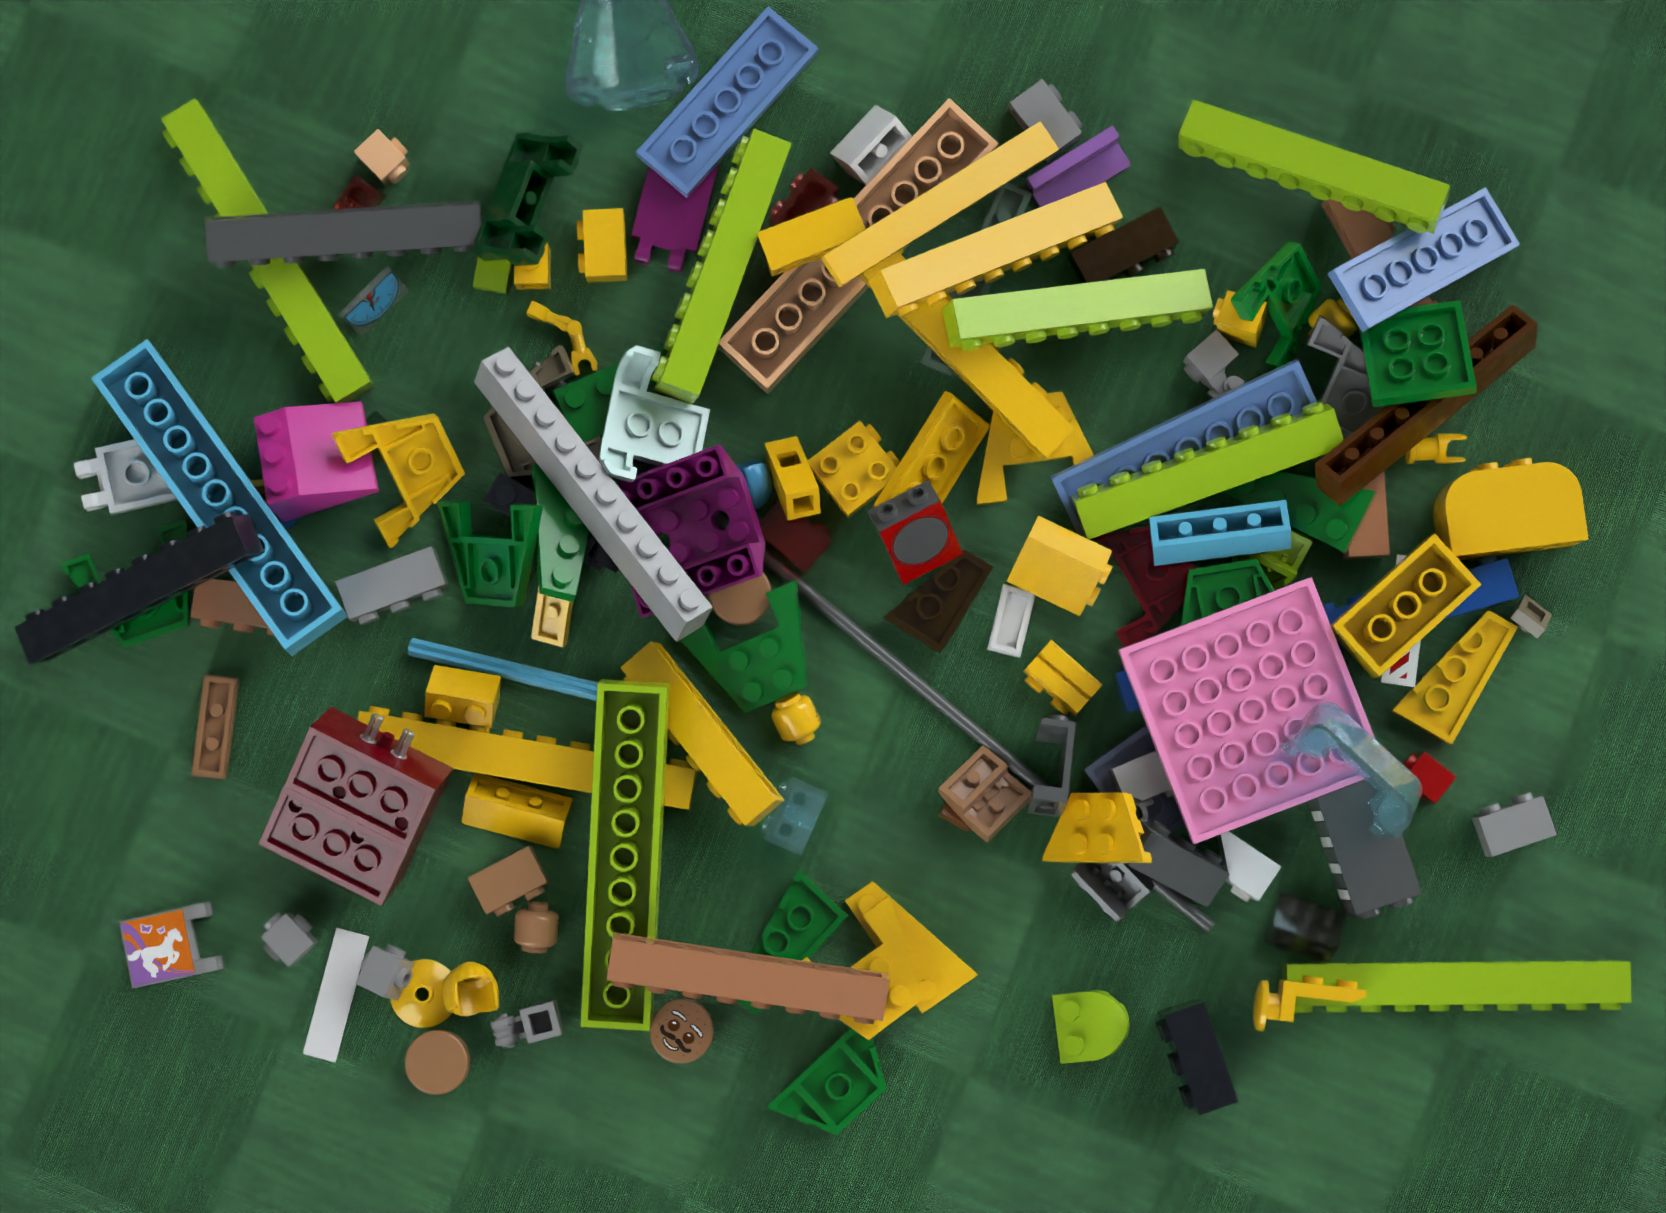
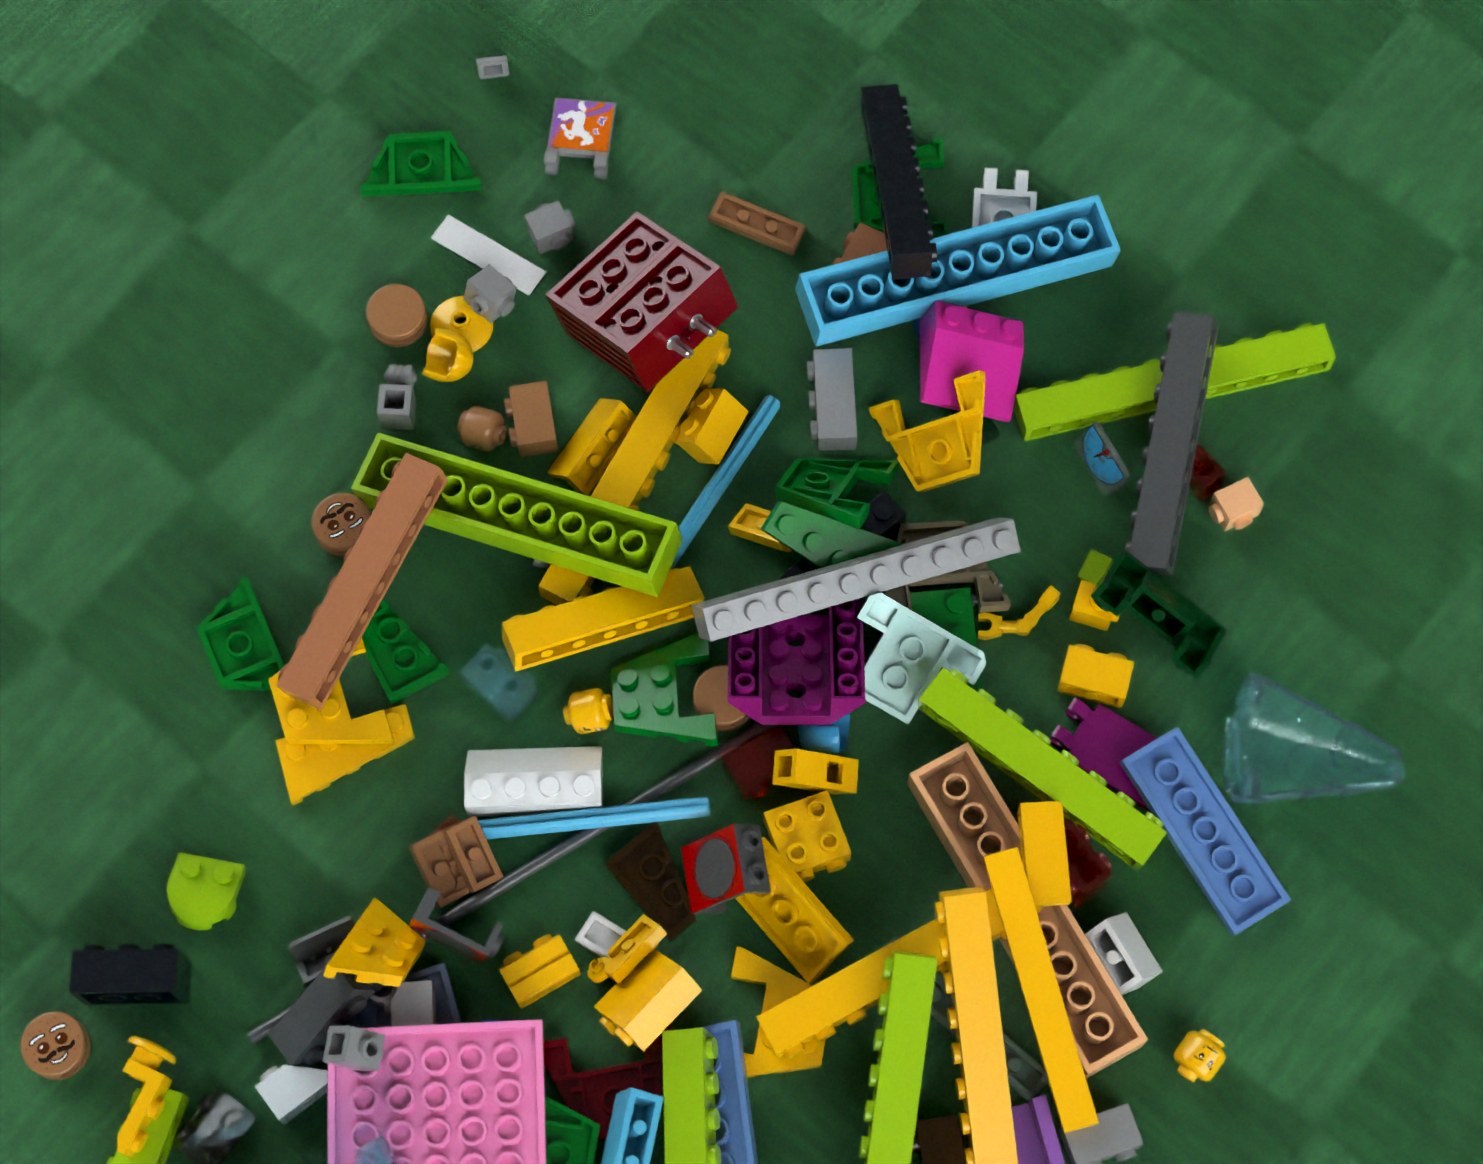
camera: 110 degrees right, 15 degrees down
none -> medium nougat head [20,1011,91,1080]
none -> light grey brick [322,1026,385,1071]
none -> green wing [360,131,482,197]
none -> white slope [464,746,603,817]
none -> light grey slope [476,55,509,79]
none -> medium azure axle [478,796,711,839]
none -> yellow hinge [587,914,667,984]
none -> yellow head [1173,1028,1226,1083]

